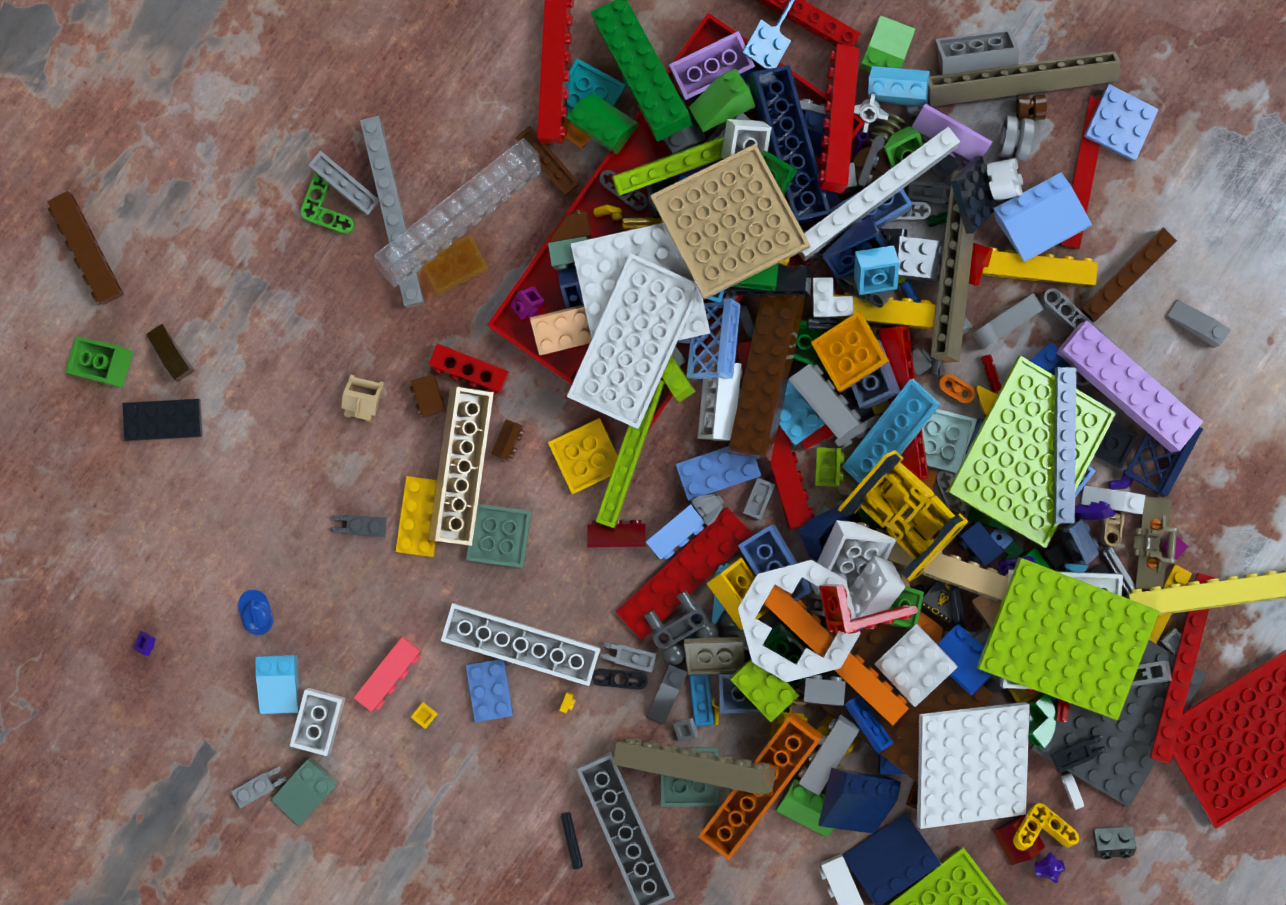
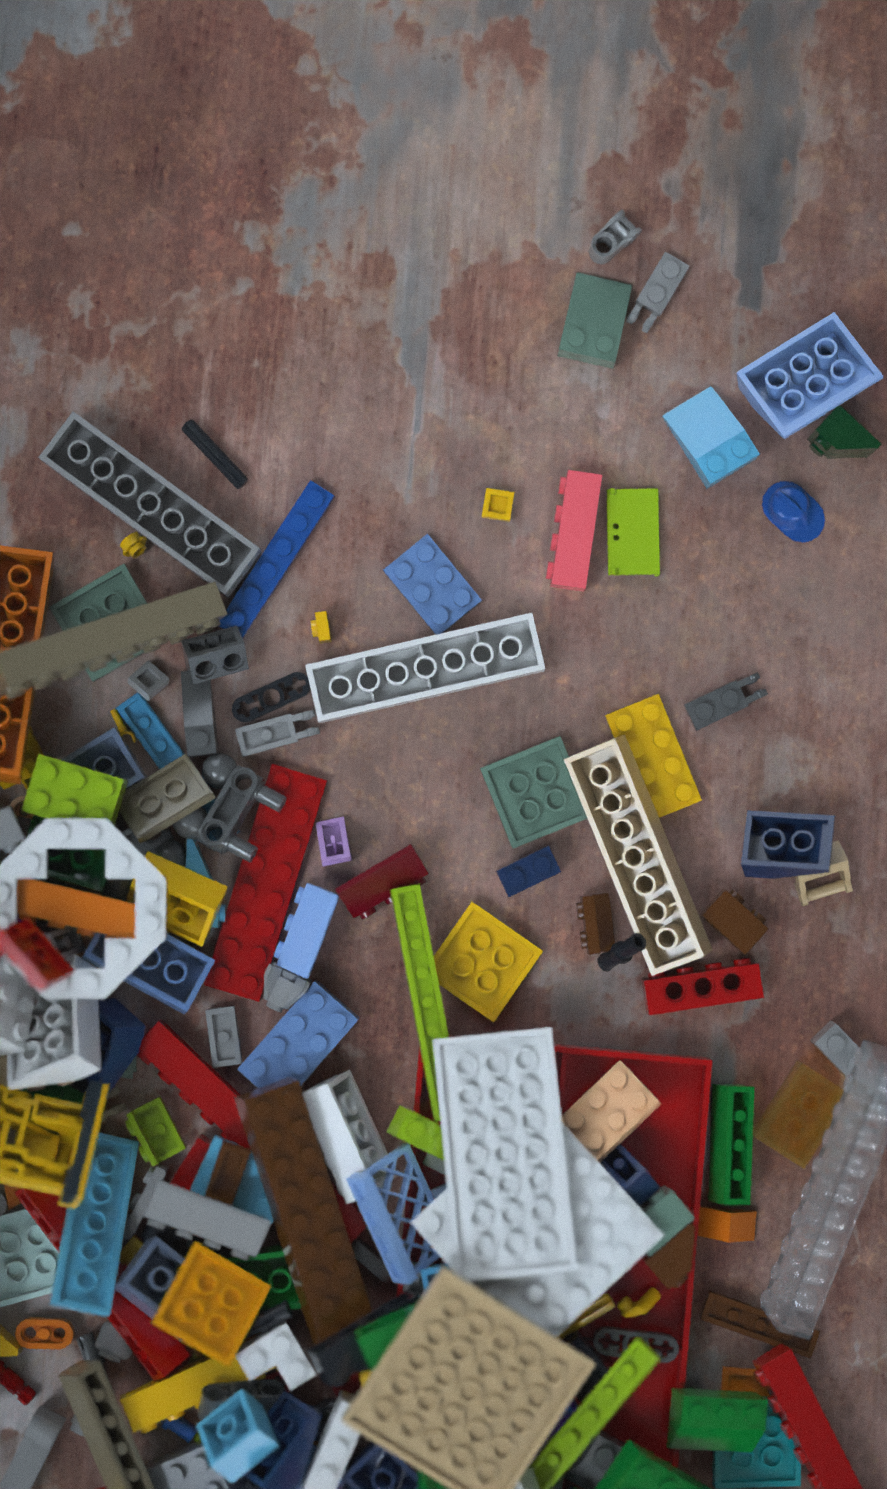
camera: 145 degrees right, 0 degrees up
white brick [290,688,345,756] -> none
magenta brick [511,286,544,320] -> none
none -> yellow plate [120,532,147,558]
none -> dark grey brick [181,626,249,685]
none -> reddish brown tile [204,1140,251,1207]
none -> blue plate [219,480,335,639]
none -> lavender slope [316,817,353,866]
none -> dark blue brick [496,846,561,897]
none -> light grey piece [588,209,642,264]
none -> black pin [597,933,647,972]
none -> lime door [606,488,660,577]
none -> orange slope [698,1206,757,1243]
none -> green brick [708,1084,755,1205]
none -> light blue slope [736,312,883,439]
none -> dark blue slope [741,810,835,879]
none -> dark green slope [807,405,882,459]

